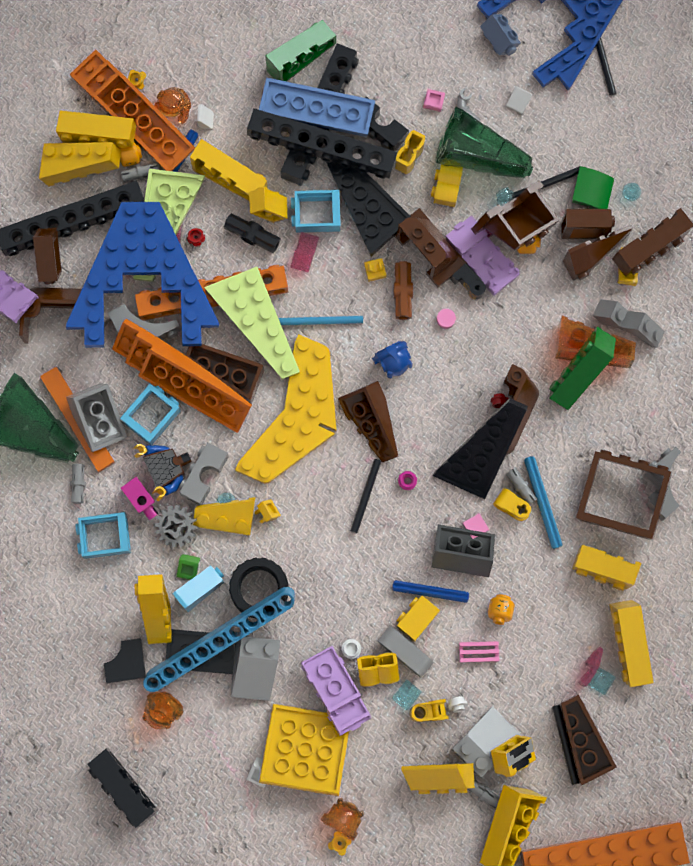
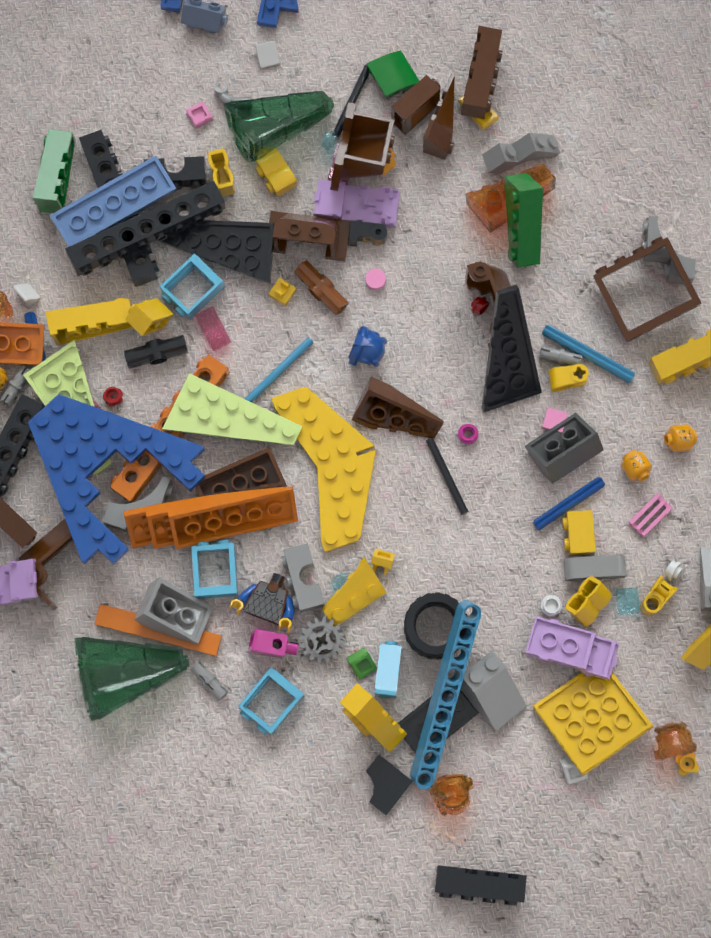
camera: 35 degrees left, 0 degrees up
clear light blue plate [622,183,641,201] -> none
none -> light orange head [664,424,697,452]

